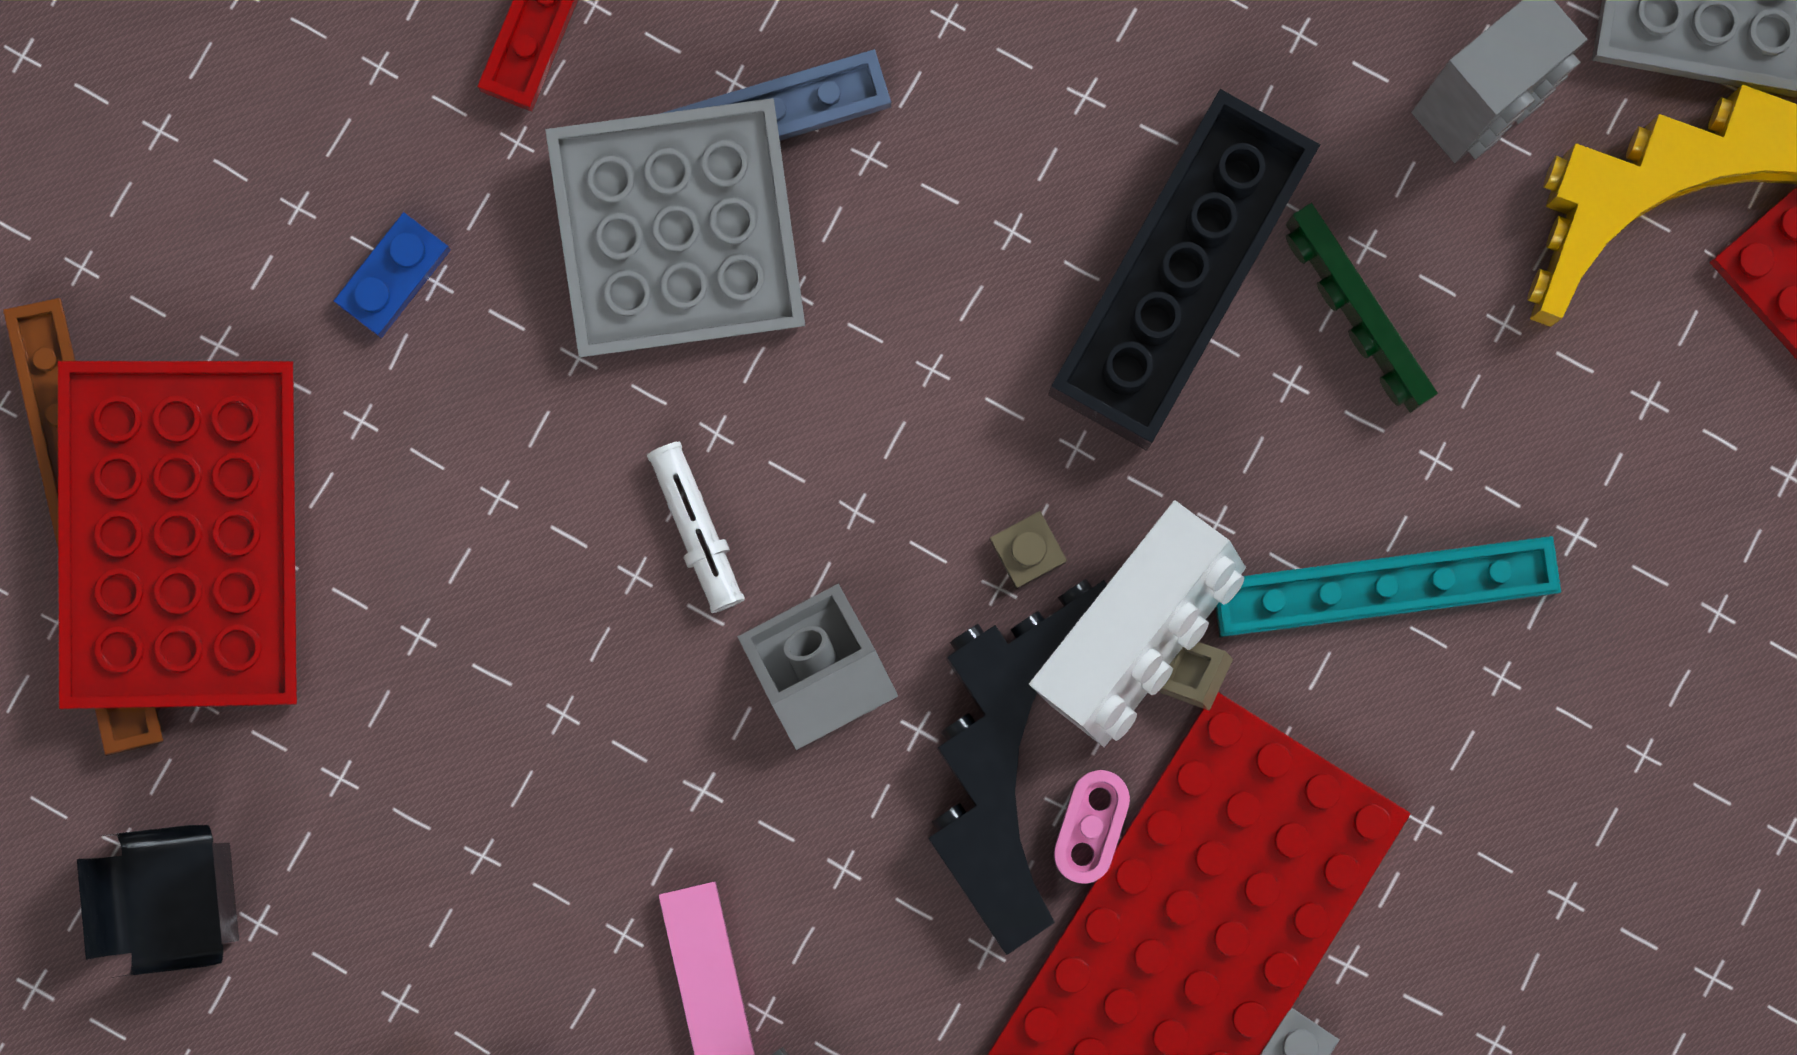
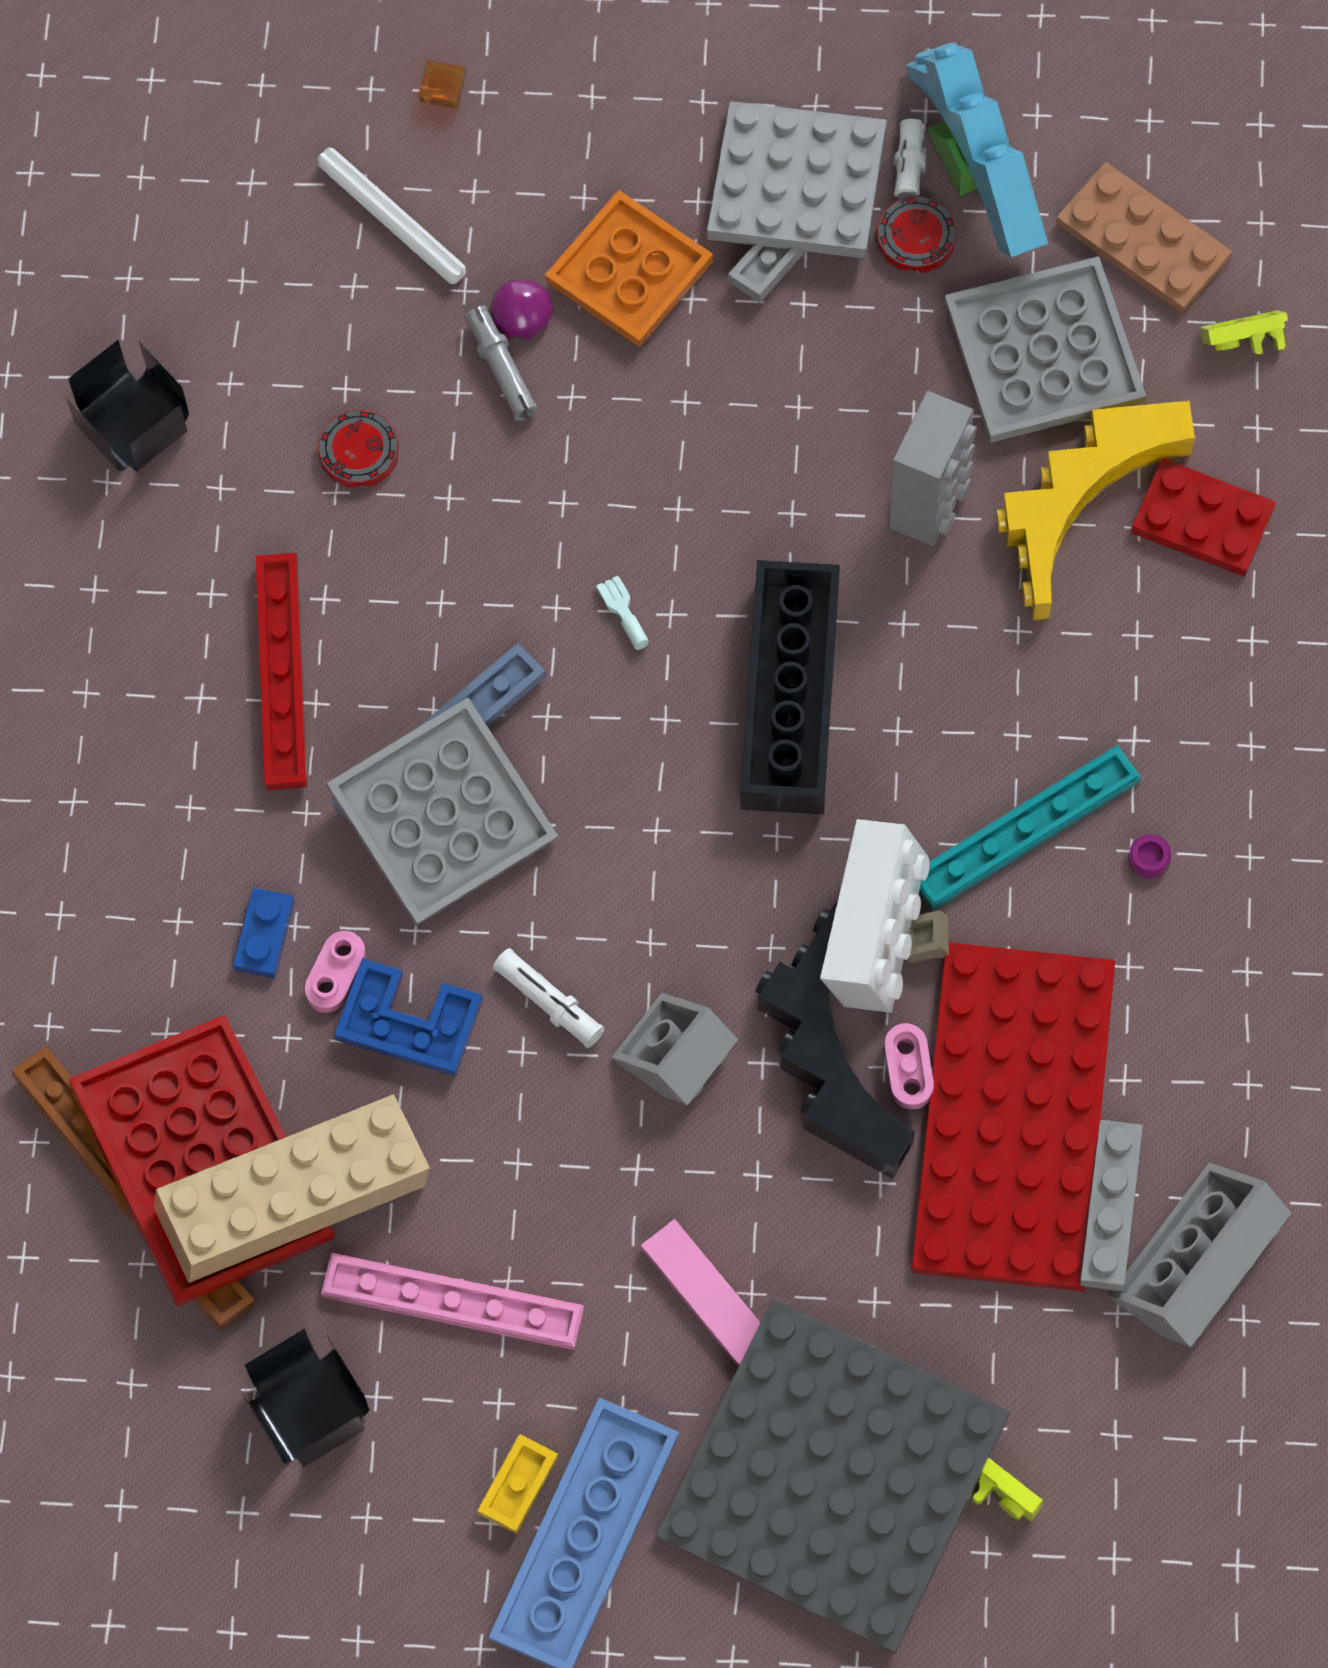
camera: 20 degrees left, 15 degrees down
dark tan plate [989,511,1067,589] -> none
dark green plate [1286,202,1438,413] -> none
none -> tan brick [154,1094,430,1283]
none -> bright pink plate [305,931,366,1013]
none -> bright pink tile [321,1253,584,1350]
none -> blue plate [334,958,483,1077]
none -> light aqua piece [596,575,649,650]
none -> magenta tile [1128,834,1172,879]

